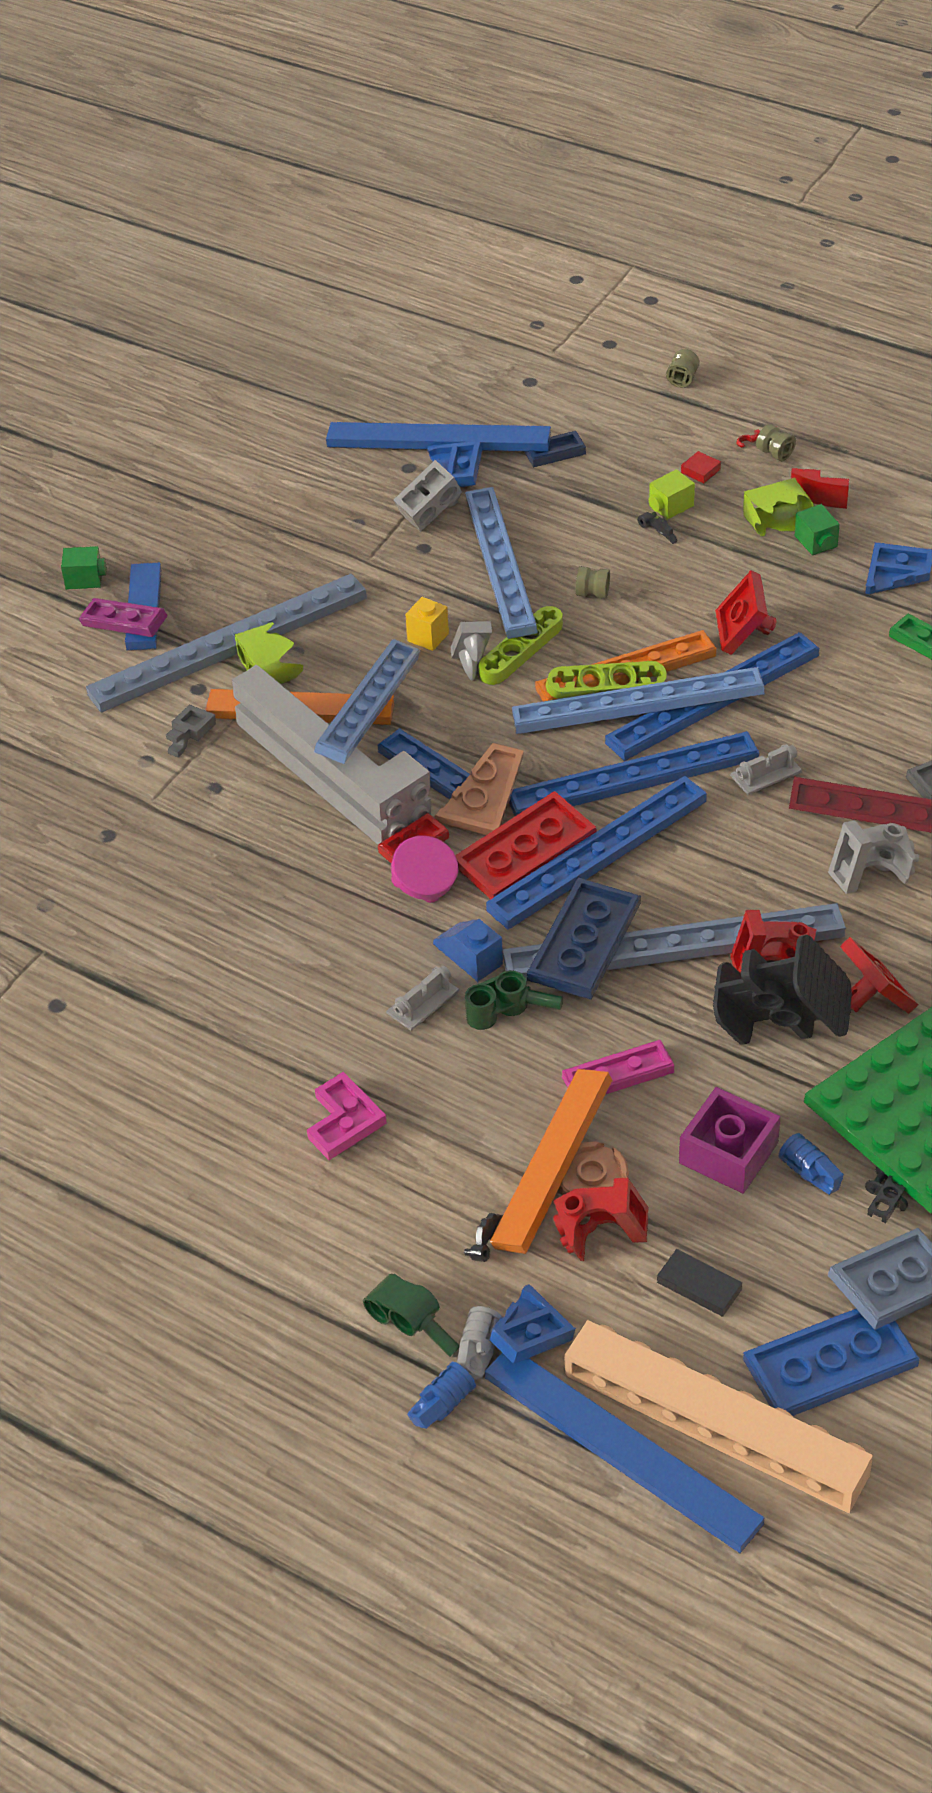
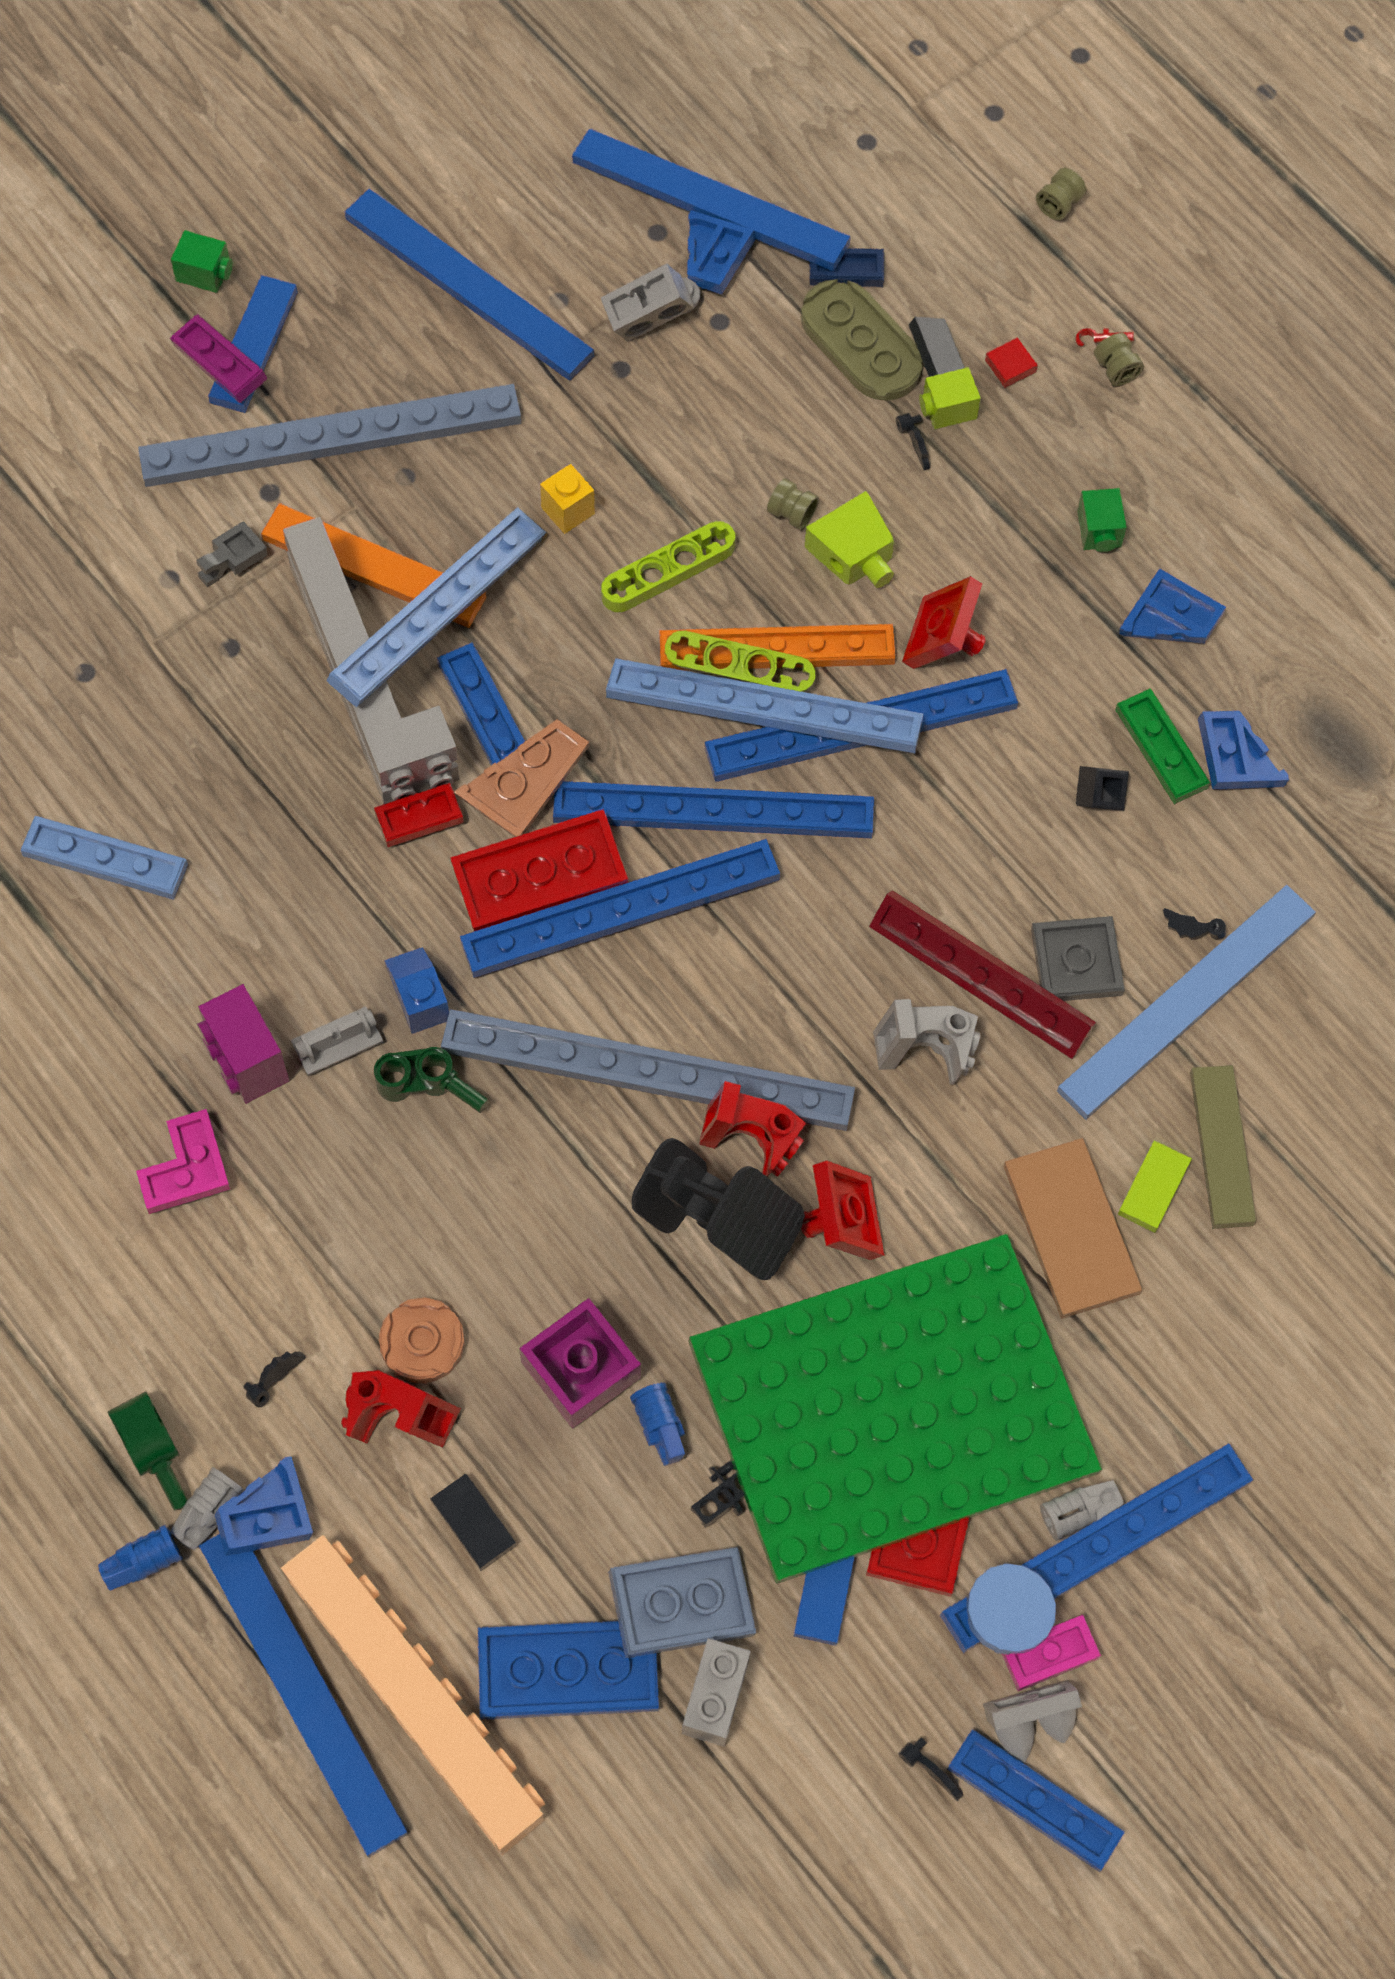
camera: 15 degrees right, 20 degrees up
lime piece [235,622,303,684] -> none
dark pink tile [391,836,458,903] -> none
light grey tile [451,621,492,681] -> none
medium blue tile [465,487,537,639] -> none
orange tile [490,1069,612,1254] -> none
dark blue tile [527,878,641,1000] -> none
dark pink tile [562,1039,674,1095] -> none
light grey hinge [730,744,802,795] -> none
lime piece [743,478,814,536] -> none
red slope [791,468,849,509] -> none
none -> medium blue tile [20,816,188,900]
none -> magenta brick [197,984,290,1104]
none -> blue tile [345,188,594,381]
none -> olive tile [801,280,922,401]
none -> lime torso [804,491,894,588]
none -> tile [908,317,964,377]
none -> black slope [1076,766,1129,811]

